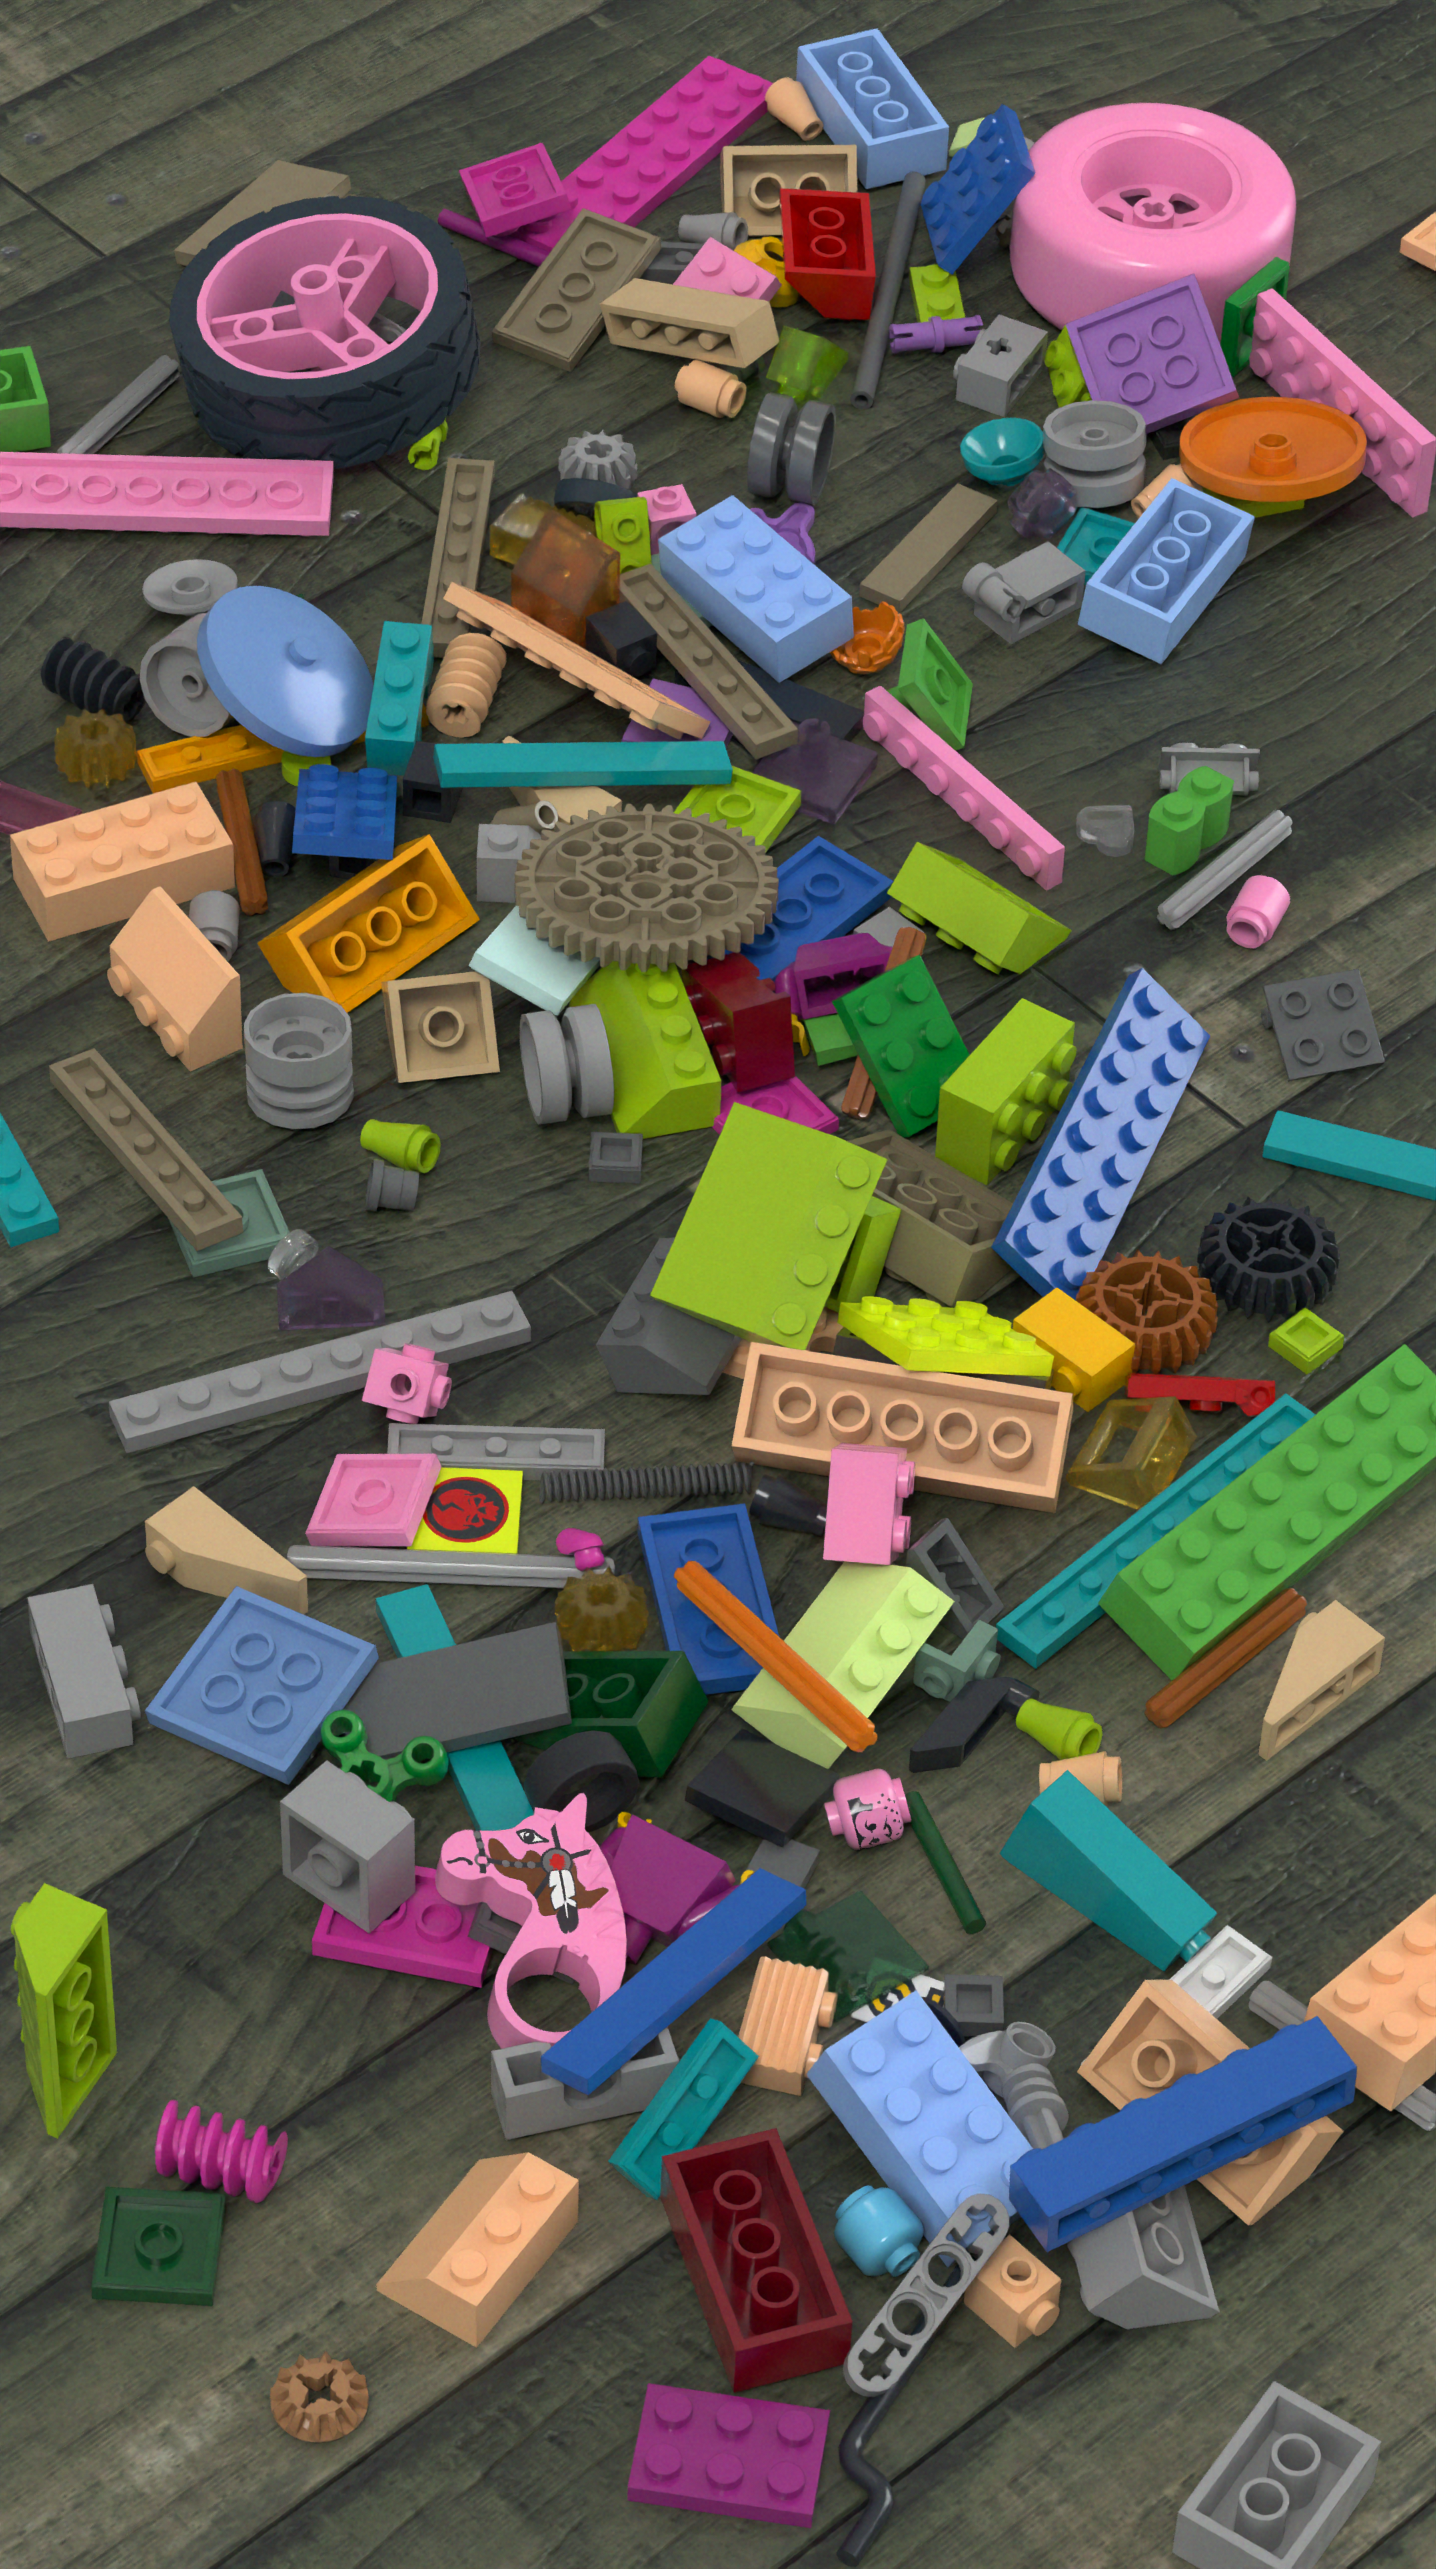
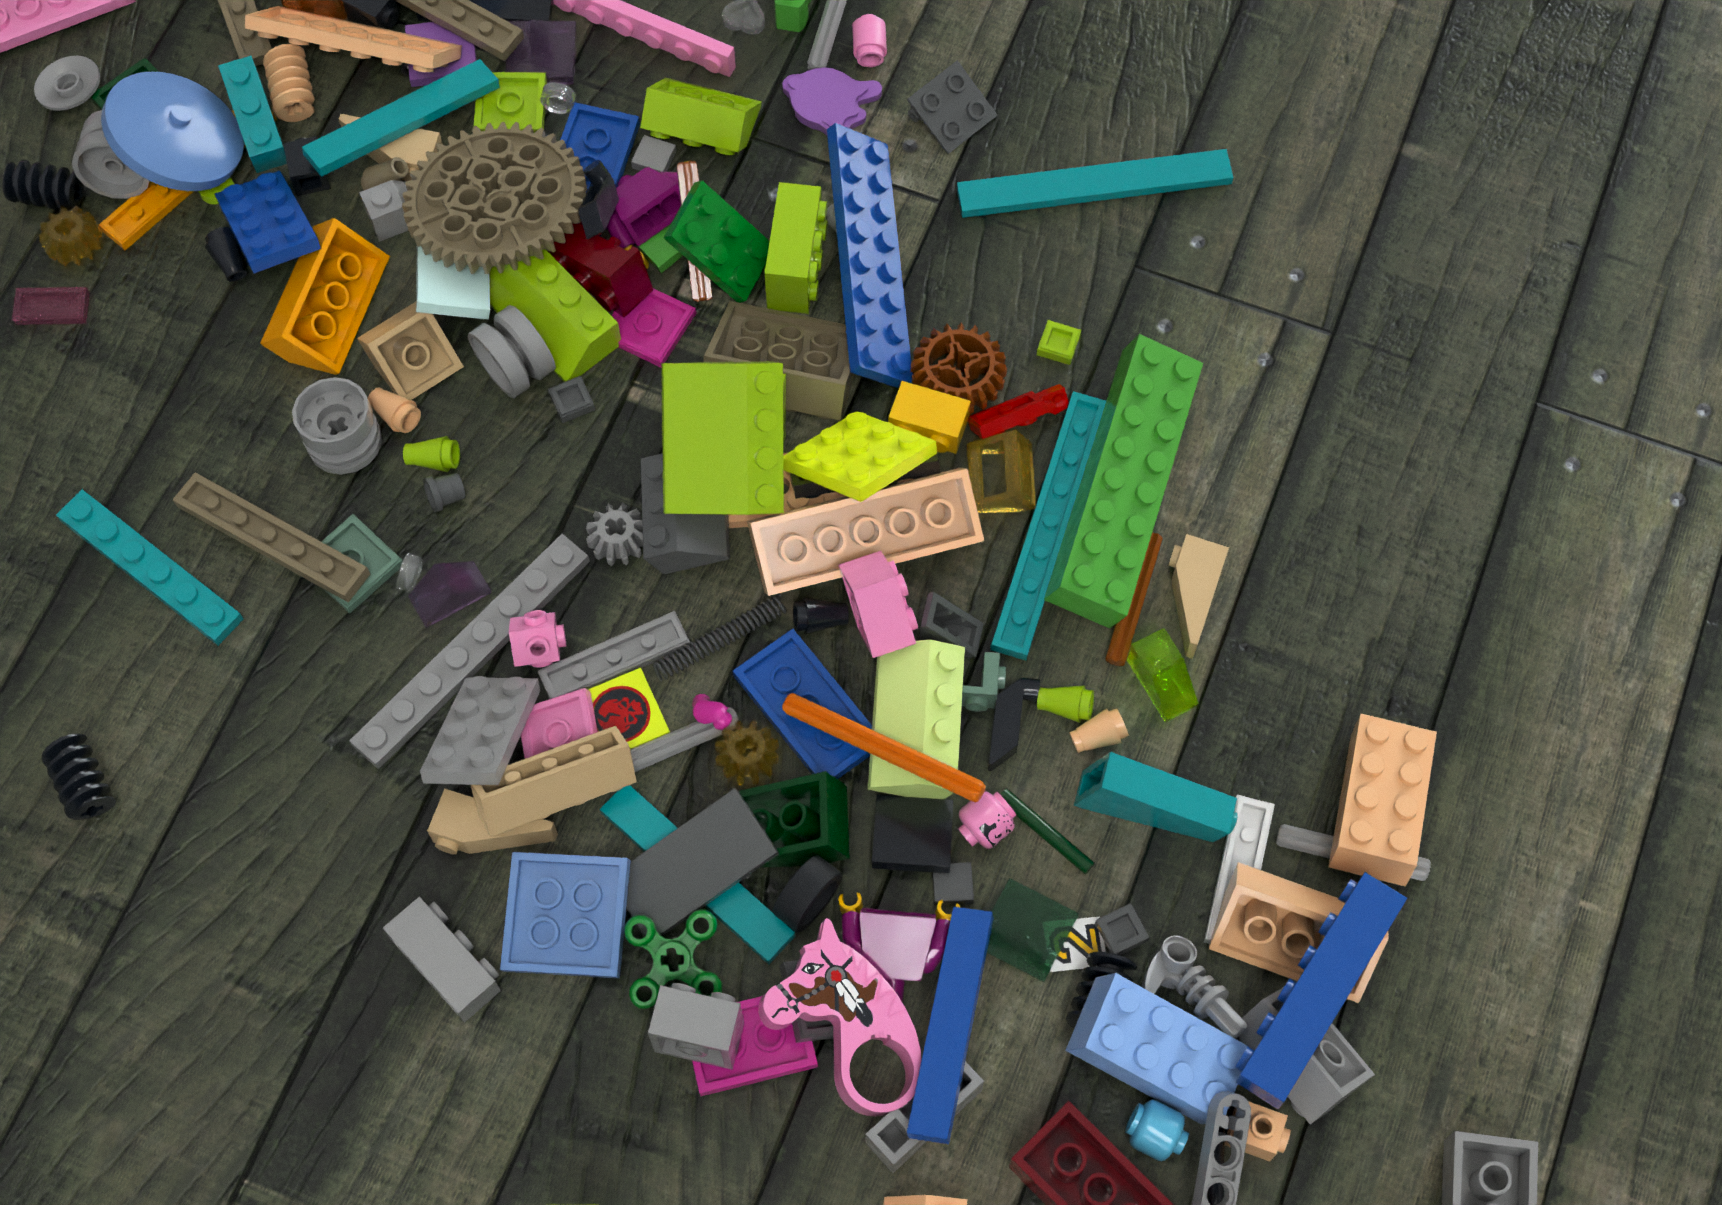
camera: 25 degrees left, 20 degrees up
light nougat brick [10,782,235,942] -> none
light nougat slope [107,886,243,1072] -> none
light grey brick [189,890,240,962] -> none
dark orange axle [216,768,268,916] -> none
teal tile [608,2018,759,2200] -> none
light nougat brick [738,1956,837,2096] -> none
black gear [1197,1195,1340,1322] -> none
none -> light nougat cone [368,387,421,433]
none -> light grey plate [420,676,540,785]
none -> tan brick [471,726,637,837]
none -> clear tile [540,82,576,114]
none -> black piece [578,160,619,239]
none -> light grey gear [586,502,643,567]
none -> medium lavender tile [783,67,882,136]
none -> clear neon green slope [1127,628,1199,723]

